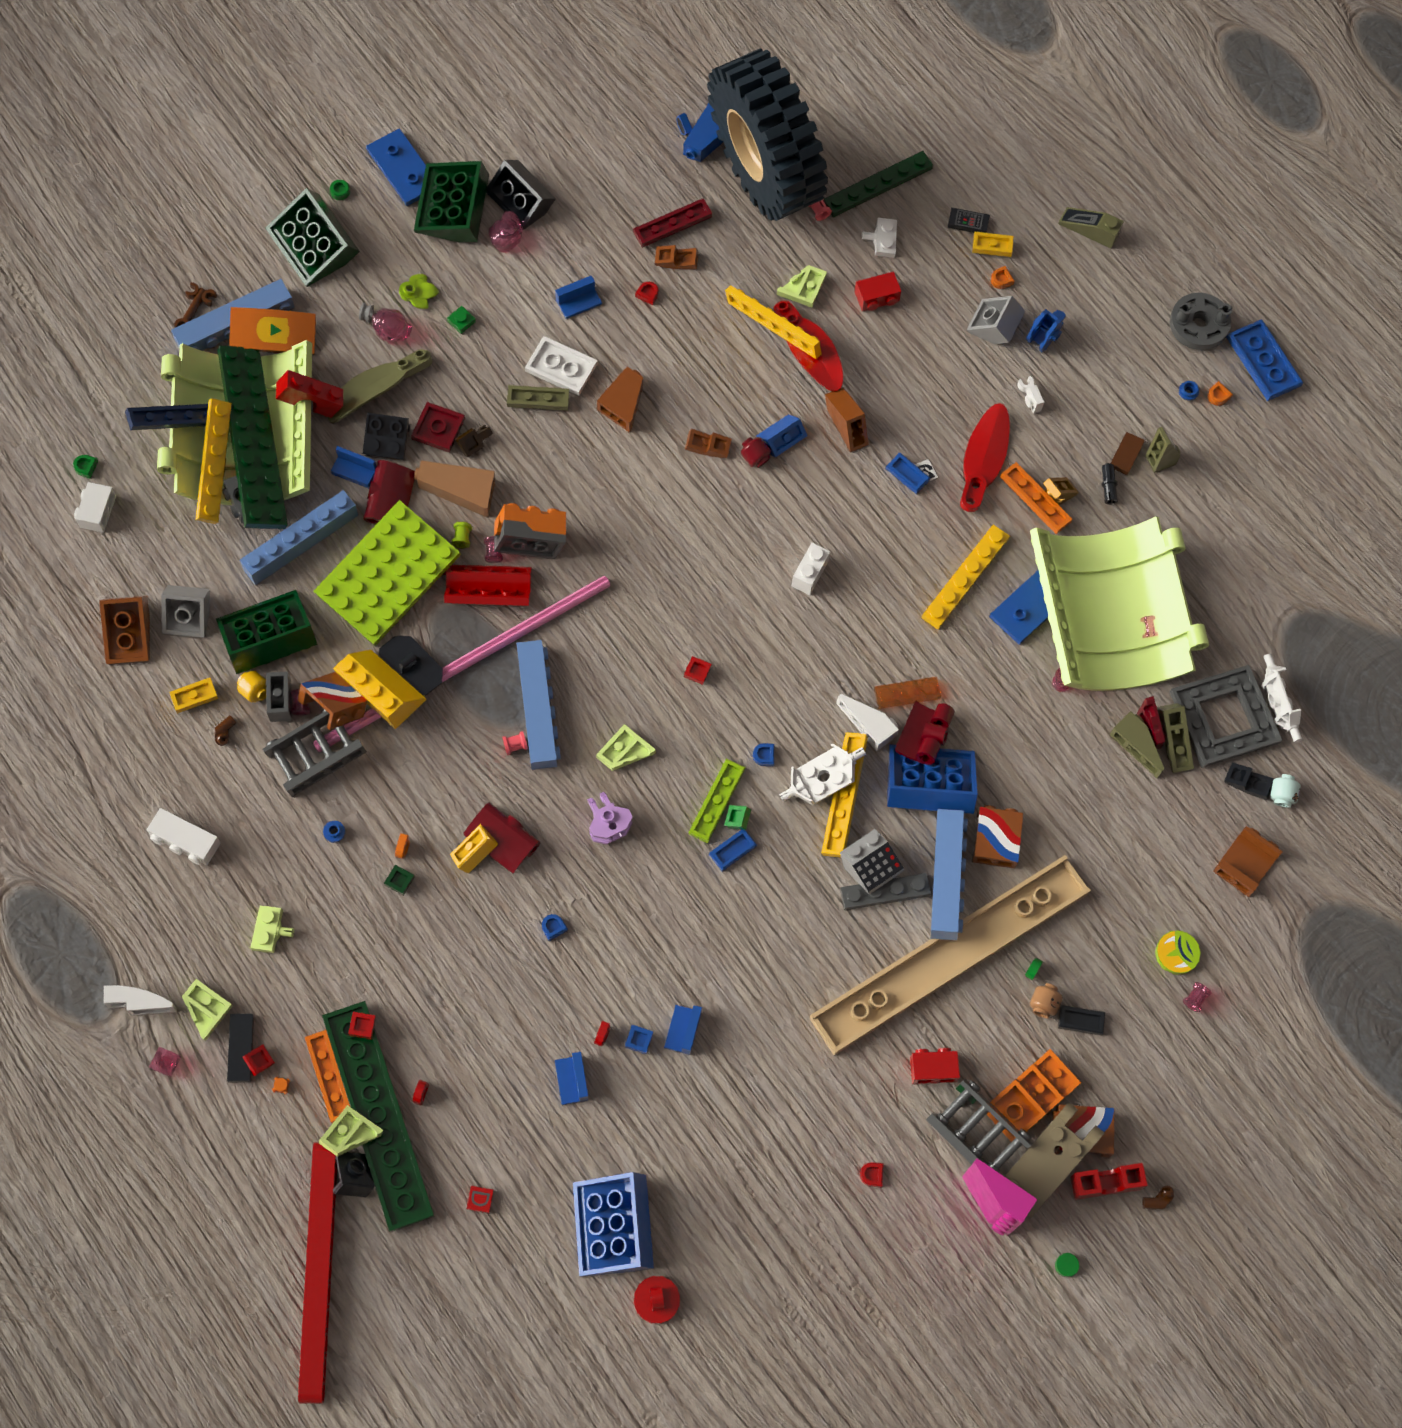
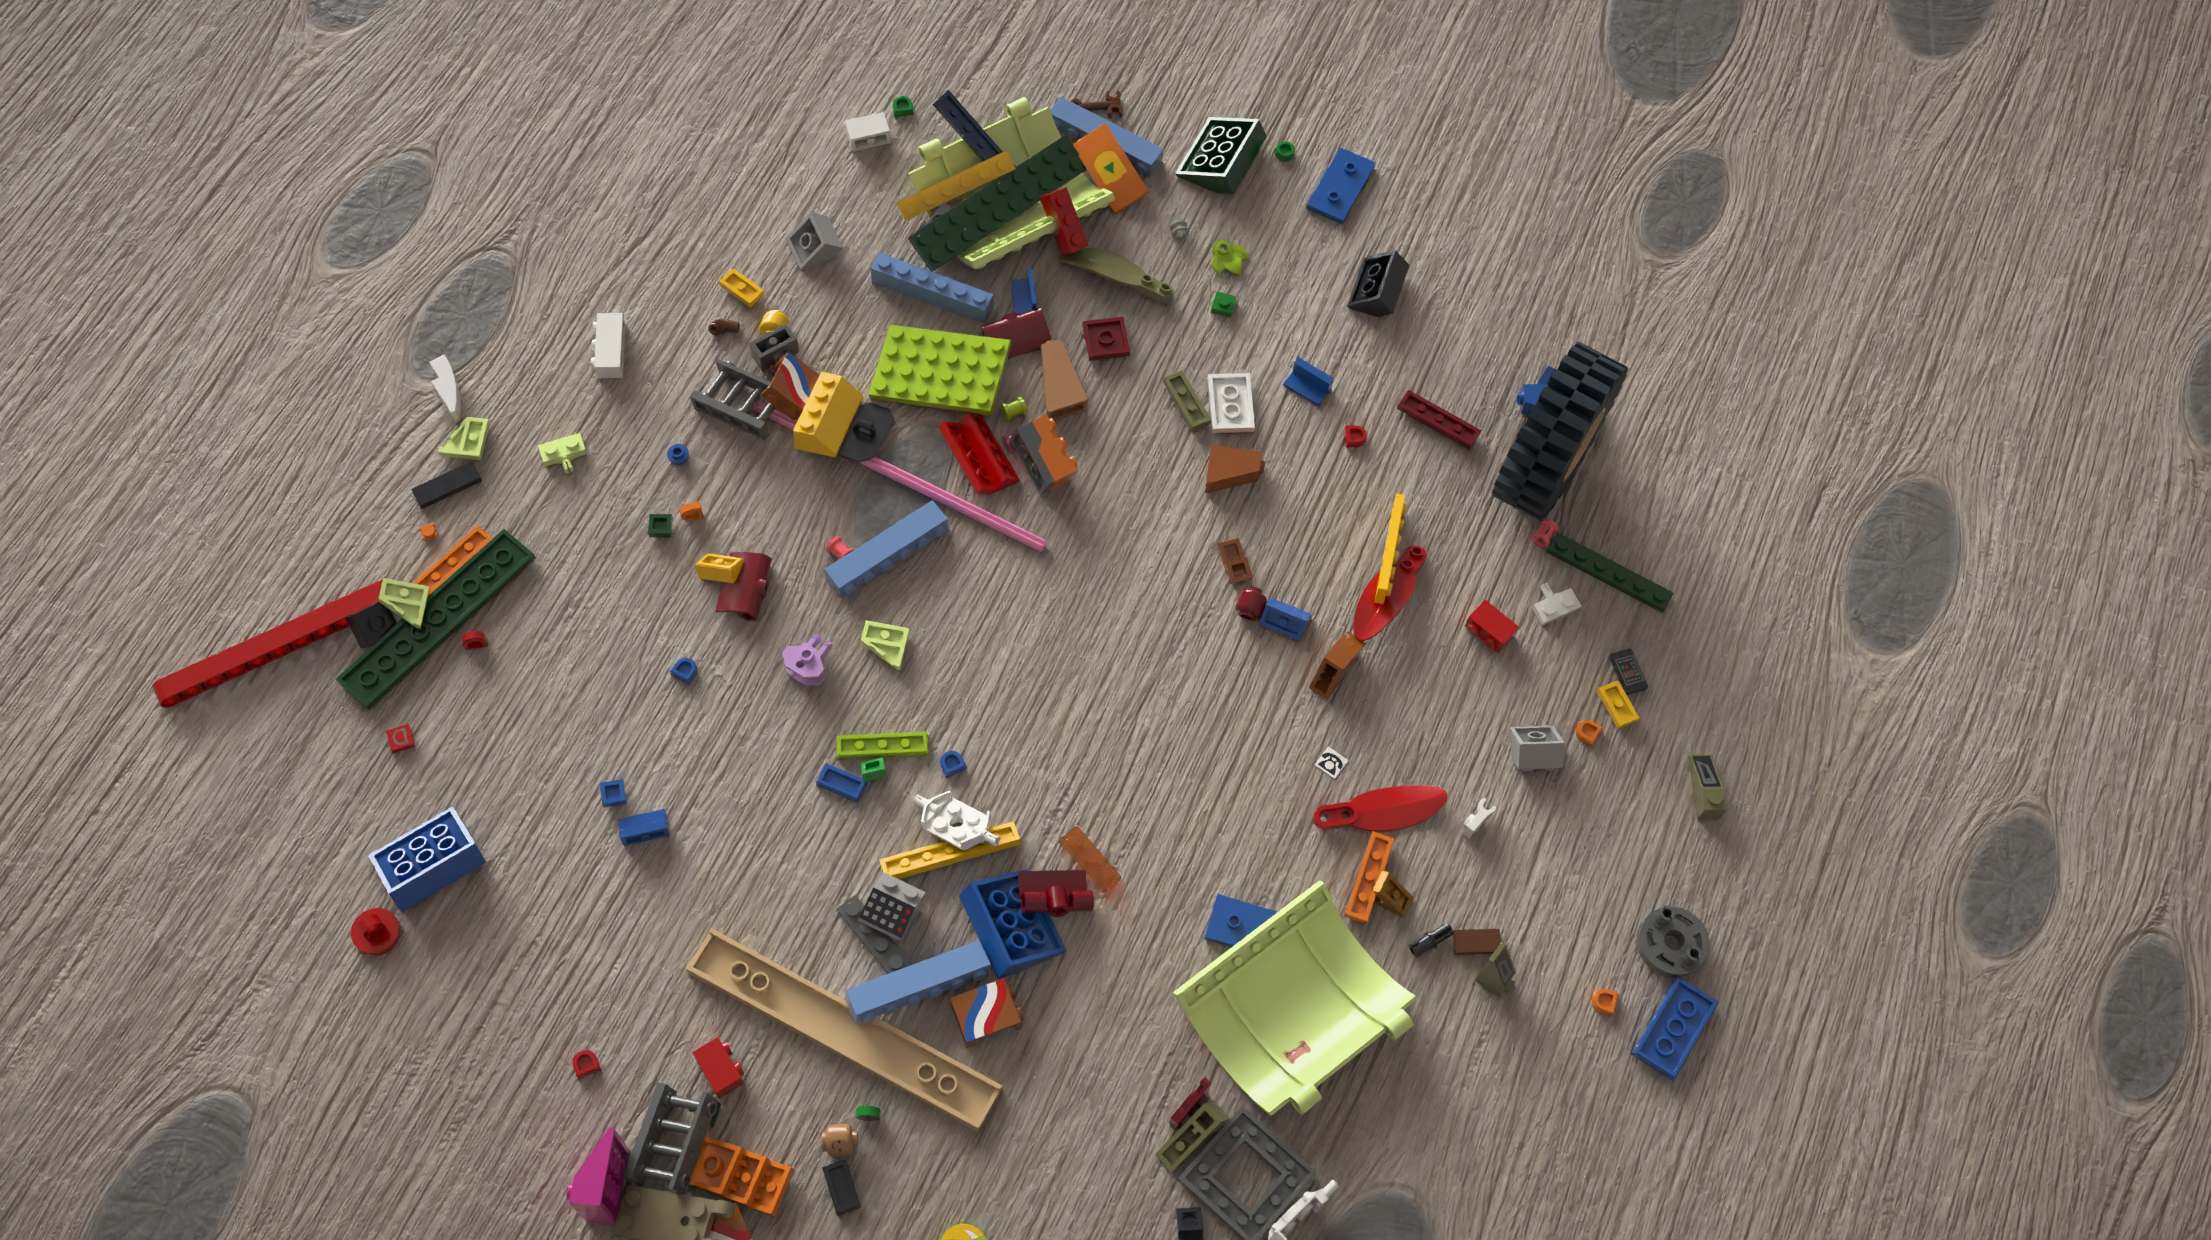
camera: 60 degrees right, 5 degrees down
dark orange slope [99,595,150,664] -> none
clear pink plate [149,1047,181,1078] -> none
dark green slope [216,590,318,674] -> none
red tile [243,1044,275,1076] -> none
red plate [348,1012,376,1039] -> none
black plate [362,413,411,459] -> none
clear pink hair [372,308,412,344] -> none
dark green slope [413,161,489,242] -> none
dark brown plate [455,425,493,457] -> none
clear pink hair [489,211,523,253] -> none
blue panel [555,1052,589,1105] -> none
red tile [594,1021,610,1047] -> none
dark orange slope [655,245,699,269] -> none
red plate [684,656,712,685] -> none
yellowish green wing [777,265,827,308] -> none
white brick [791,543,830,595] -> none
white slope [836,694,899,752] -> none
blue tile [886,452,930,494] -> none
yellow plate [921,525,1010,630] -> none
blue hinge [1026,309,1066,353] -> none
olive slope [1110,711,1164,778] -> none
blue plate [1179,381,1199,401] -> none

